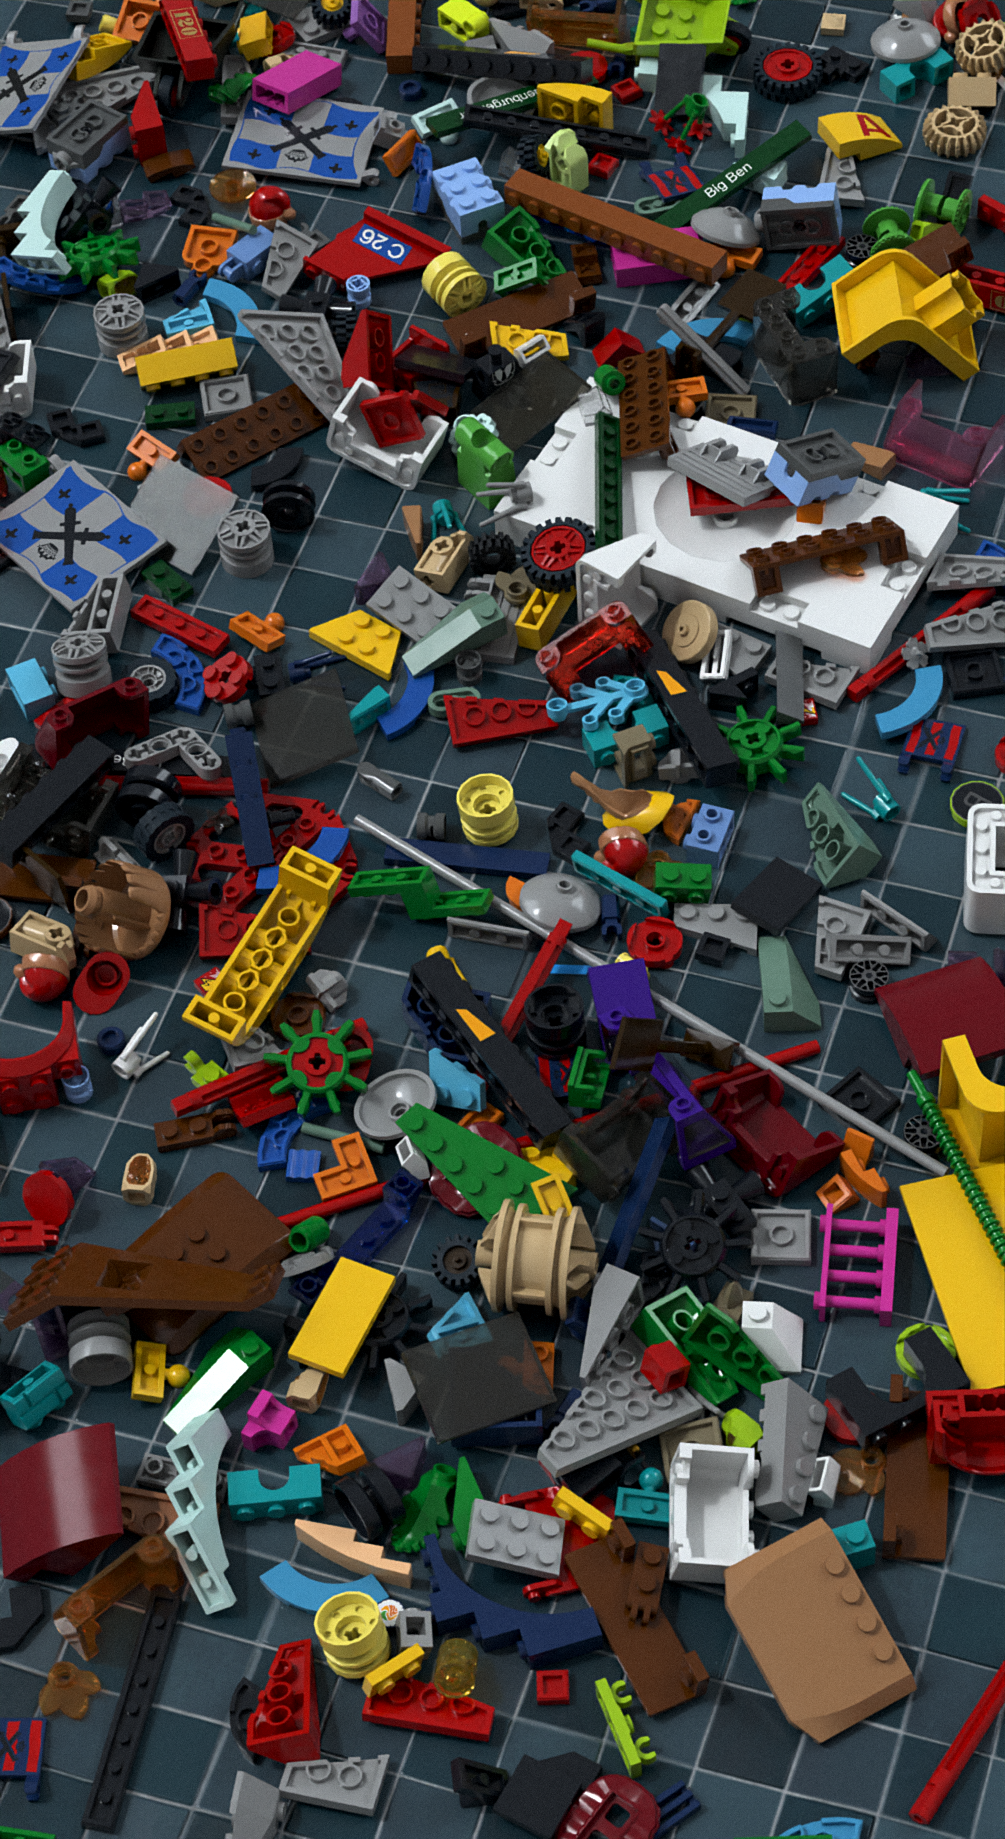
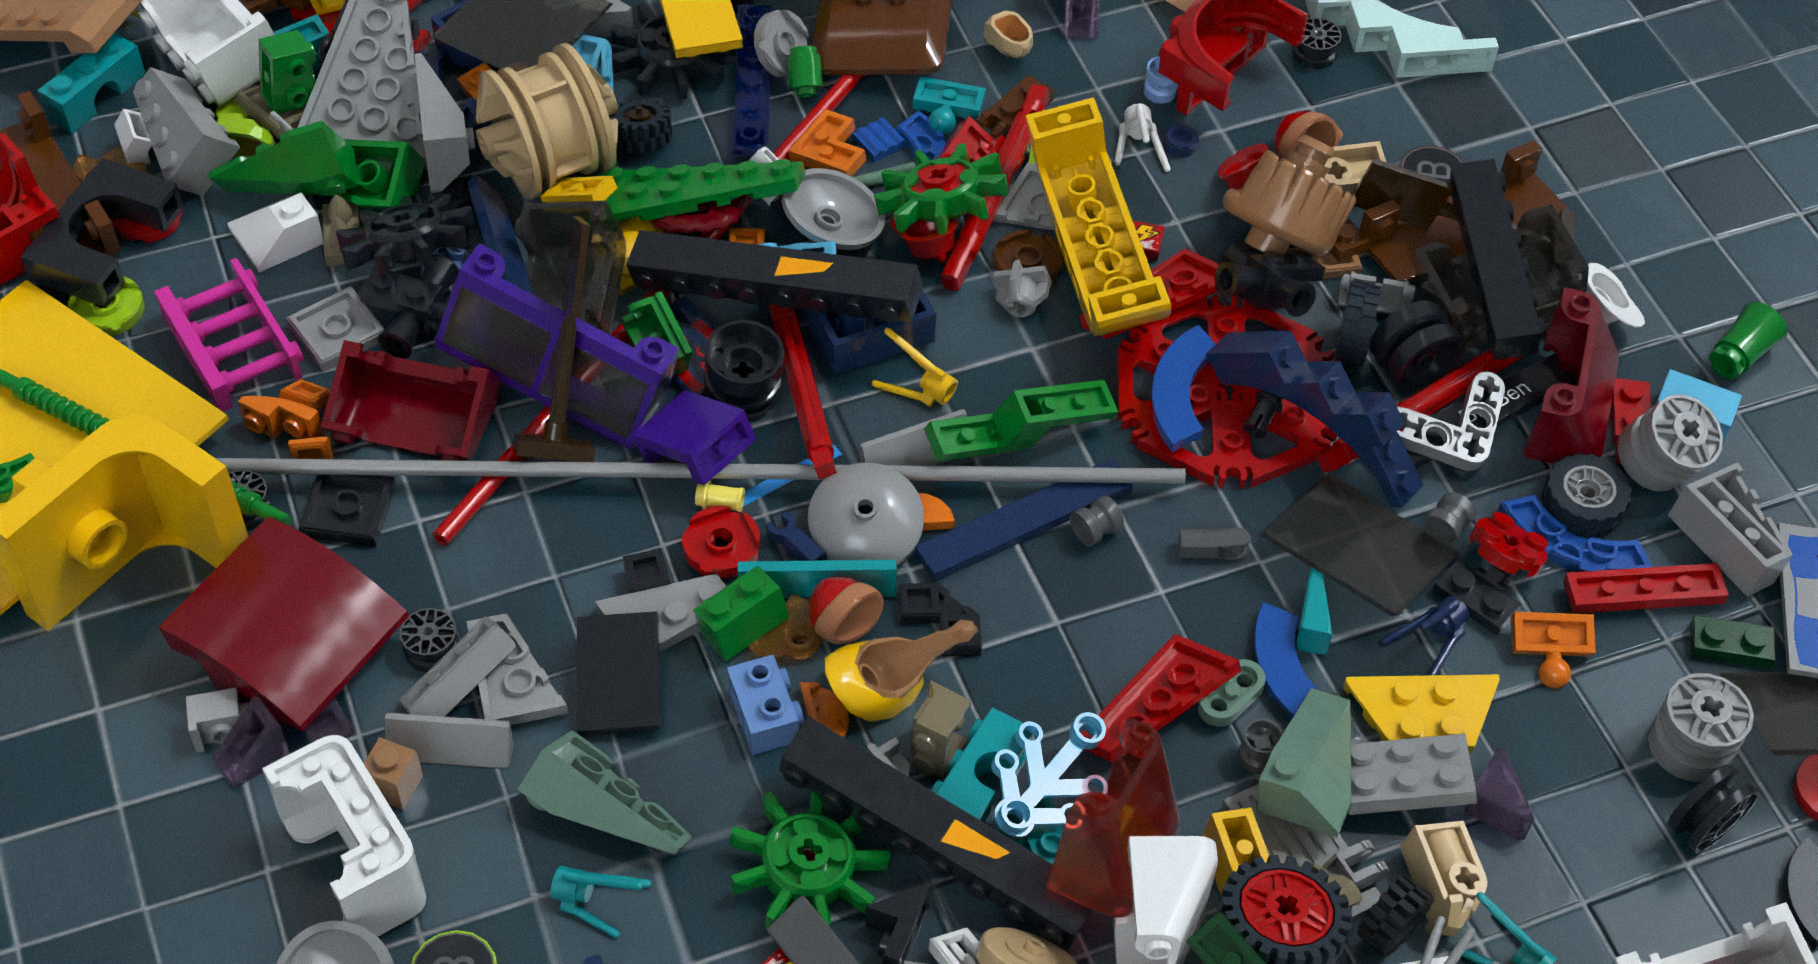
camera: 135 degrees right, 0 degrees up
medium nougat slope [402,505,424,561] -> none
light yellow wheel [457,773,519,847] -> none
red brick [640,1340,691,1395] -> none
sand green wedge [757,936,821,1032] -> none
none -> green brick [258,30,316,114]
none -> medium nougat brick [364,737,423,810]
none -> teal plate [912,76,986,135]

